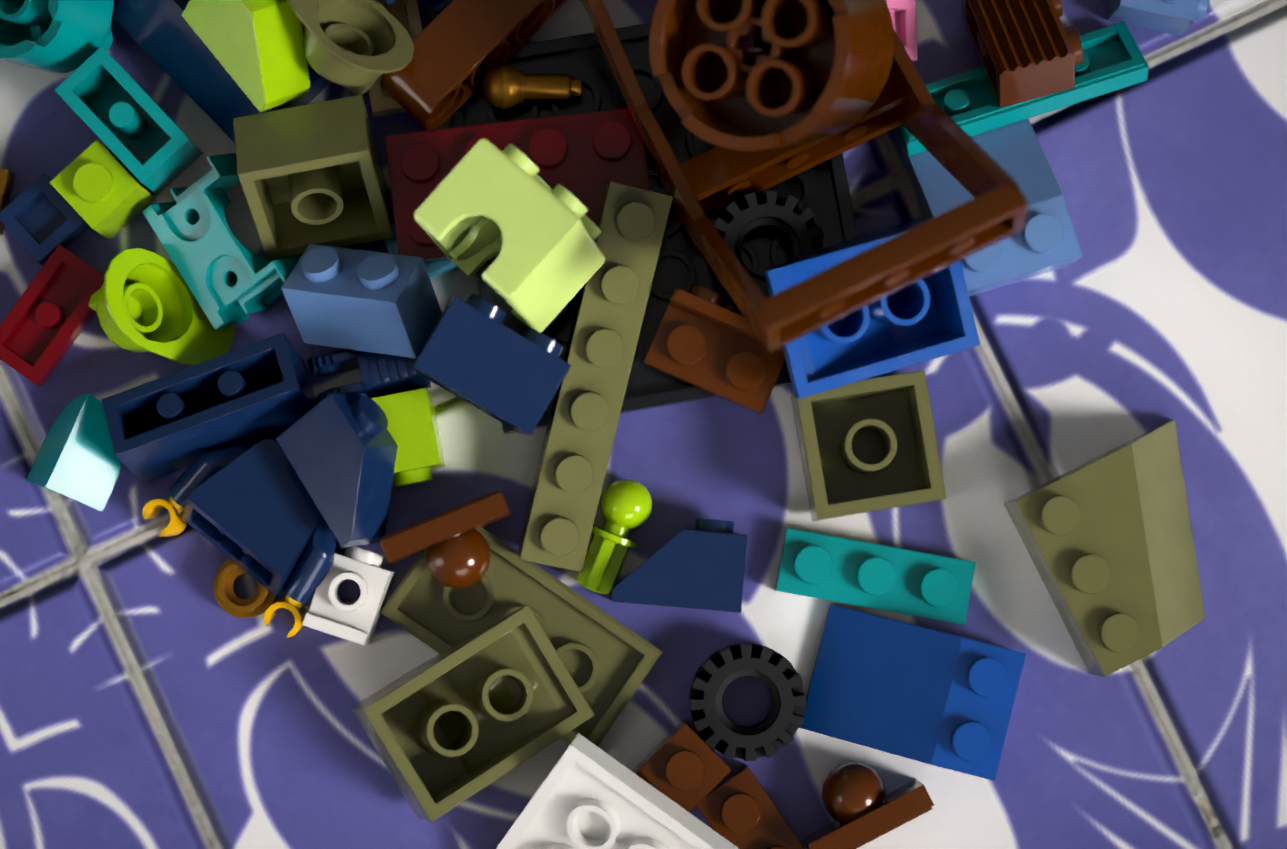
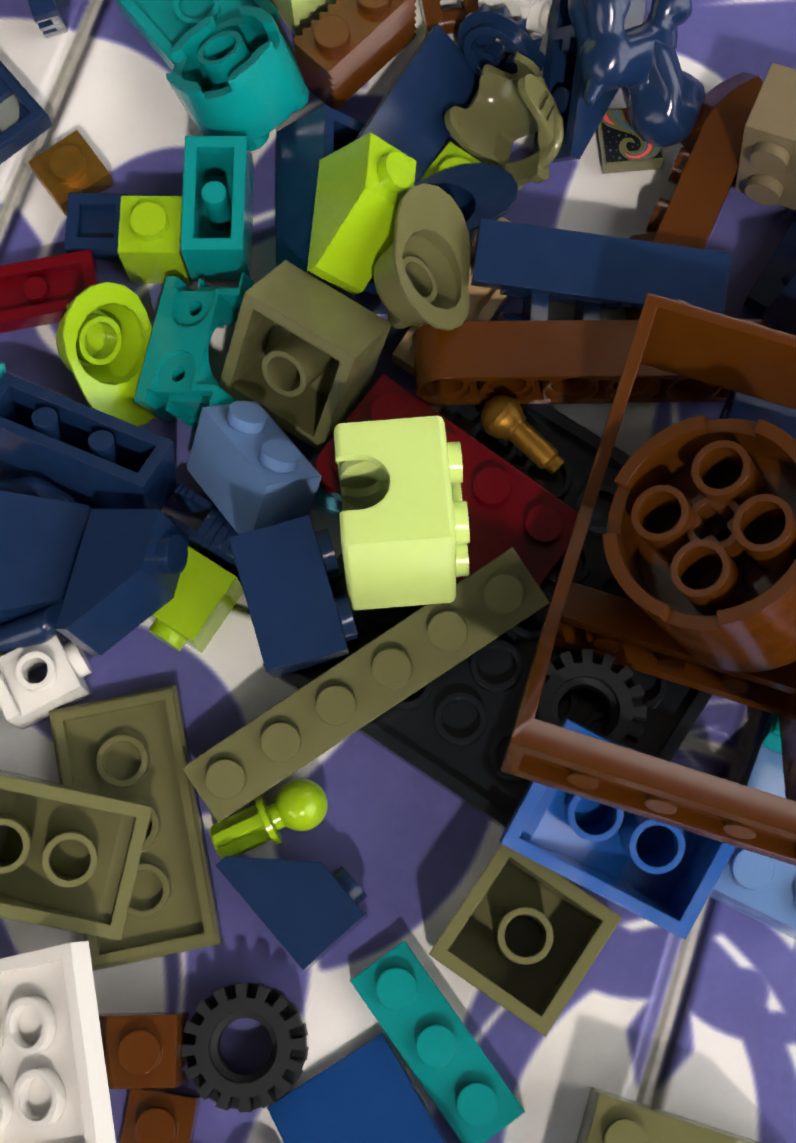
camera: 50 degrees right, 10 degrees down
reddish brown tile [379,490,513,589] -> none
reddish brown bracket [644,284,786,415] -> none

